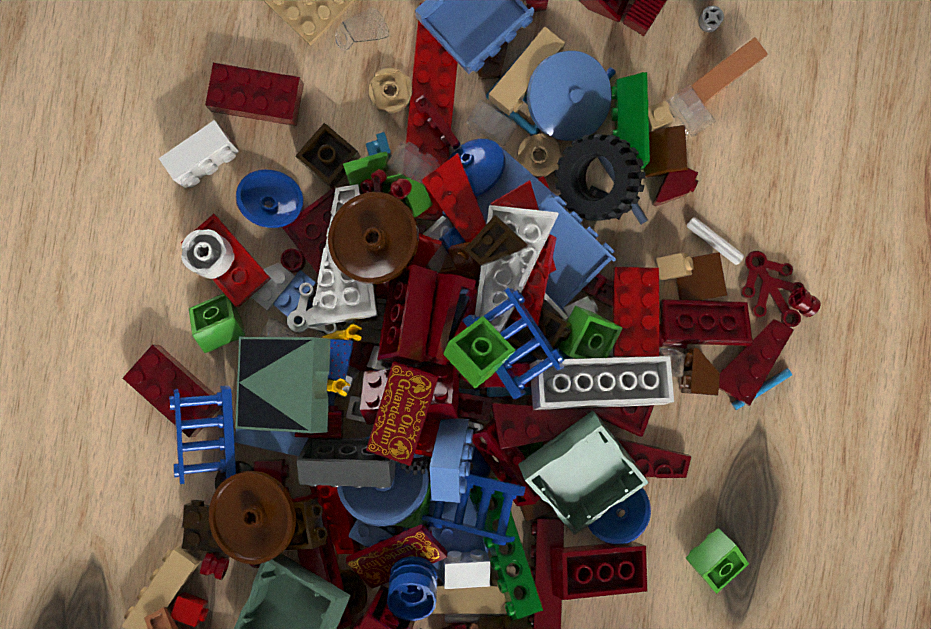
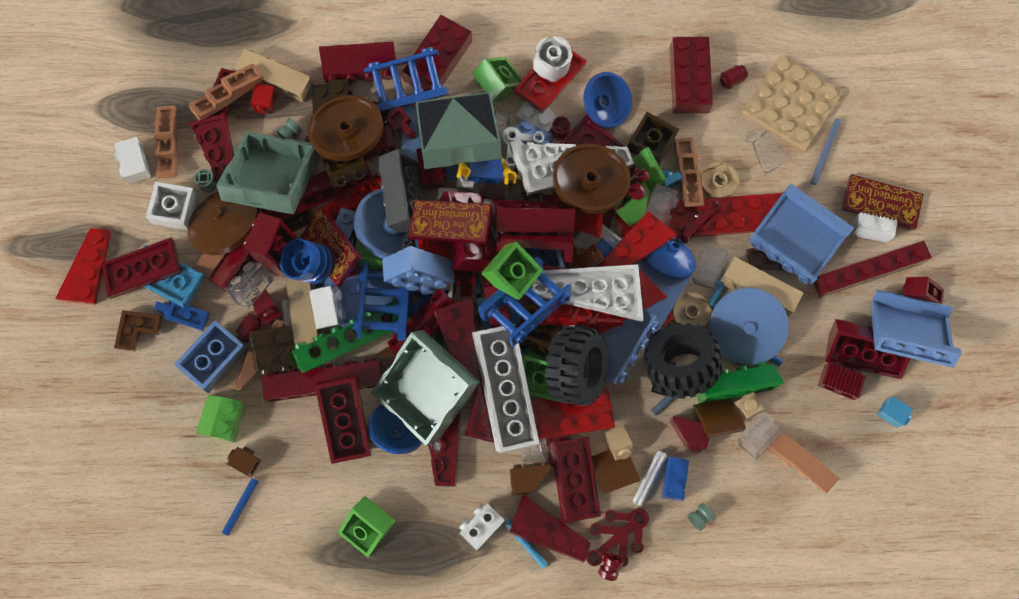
camera: 75 degrees right, 10 degrees down
white piece [158,120,239,188] -> none
dark red wheel [200,552,230,581] -> none
dark brown wing [464,215,530,266] -> none
light grey wheel [698,5,724,33] -> none
none -> sand green wheel [276,118,302,140]
none -> dark red slope [319,41,397,83]
none -> dark red plate [385,105,417,140]
none -> white brick [459,503,505,550]
none -> black tyre [545,326,609,406]
none -> blue brick [661,457,689,501]
none -> nougat slope [674,138,704,208]
none -> sand green wheel [687,503,716,531]
none -> dark red brick [720,65,748,89]

